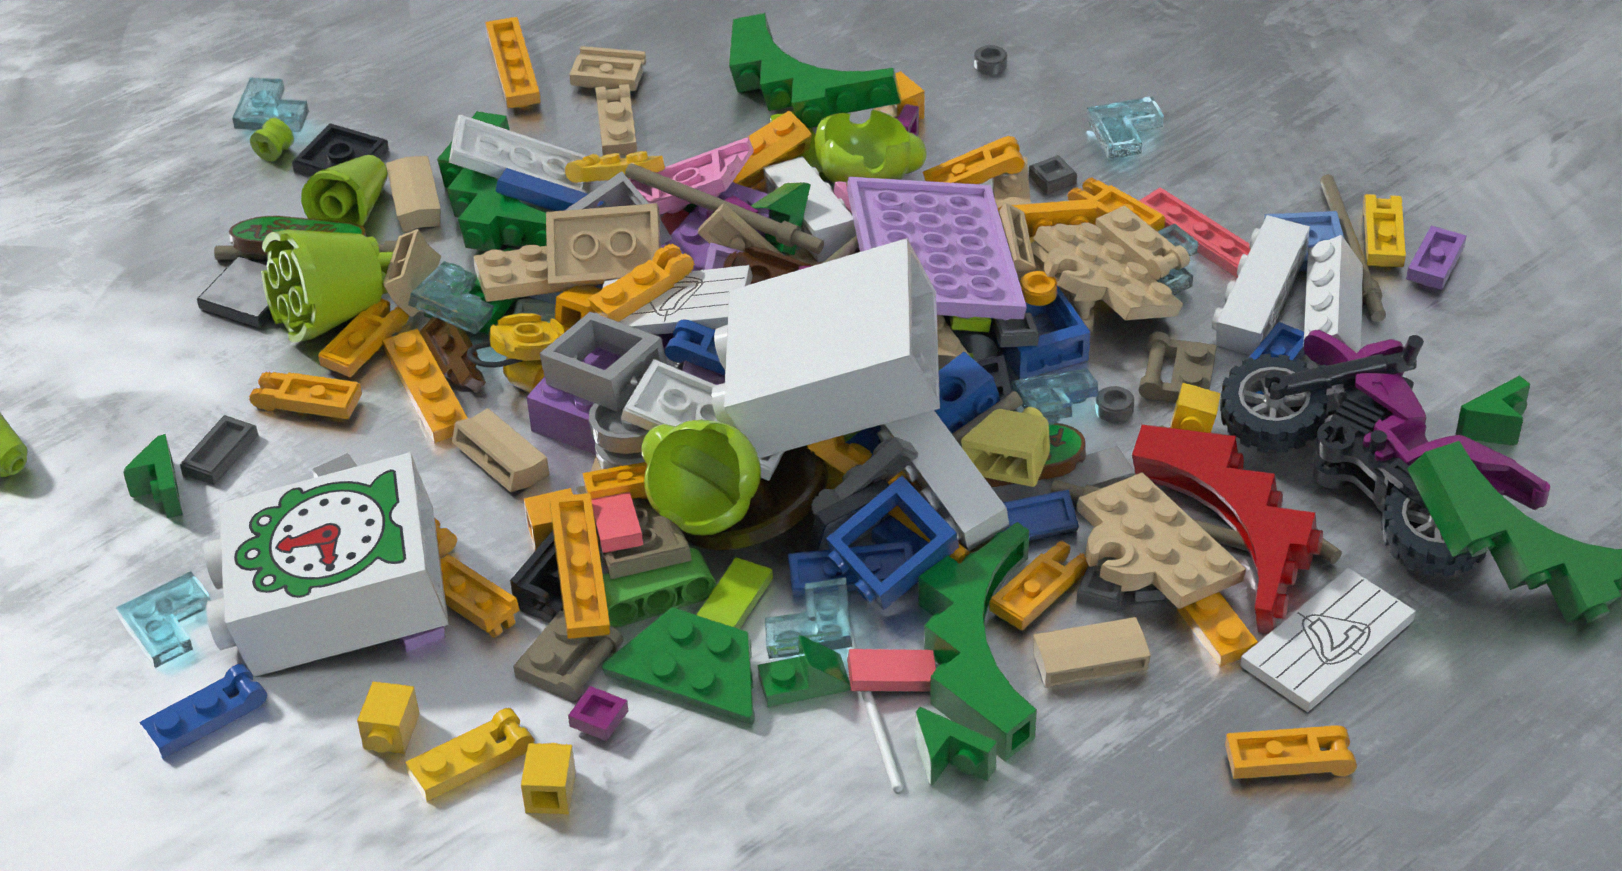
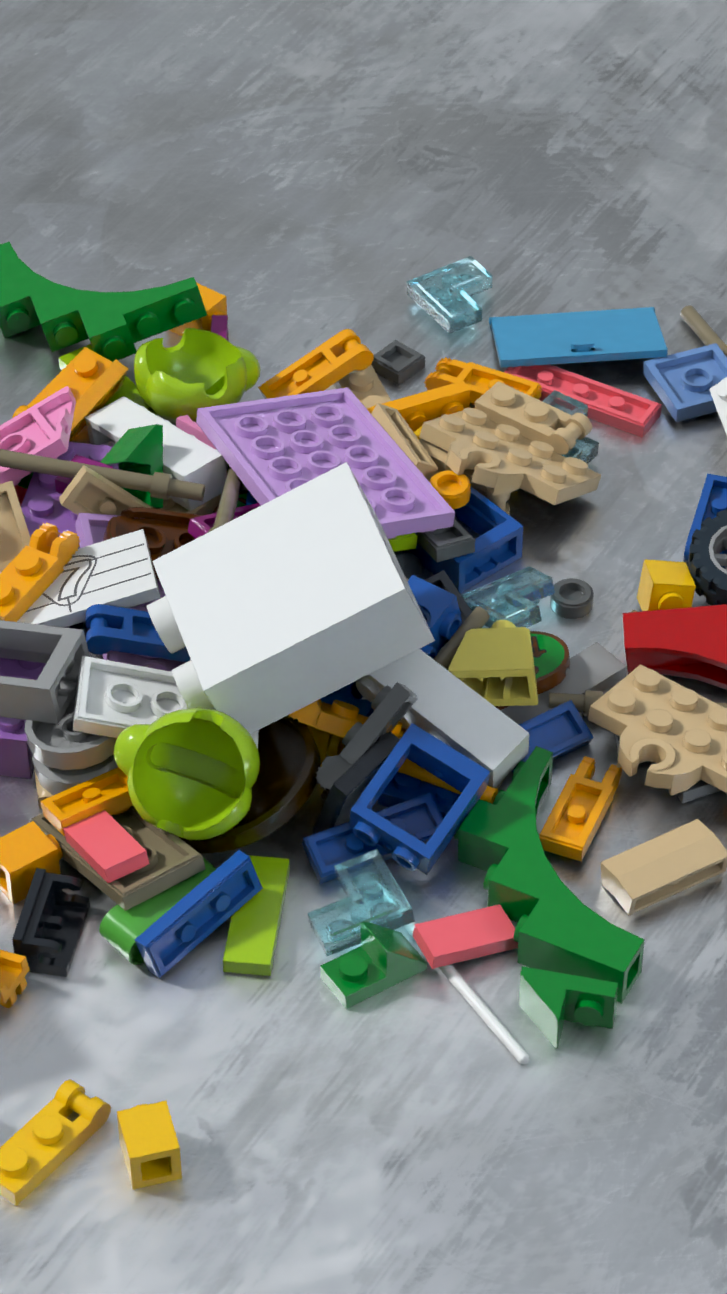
camera: 20 degrees left, 0 degrees up
dark tan plate [513,611,624,701] -> none
light orange plate [550,493,610,639] -> none
magenta plate [568,686,628,741] -> none
green wing [602,607,755,725] -> none
dark grey tile [974,45,1007,75] -> none
dark grey tile [1076,565,1125,612] -> none
dark tan plate [1138,332,1217,403] -> none
white brick [1212,215,1310,356] -> none
none -> blue tile [135,850,262,978]
none -> dark azure container [489,307,668,368]

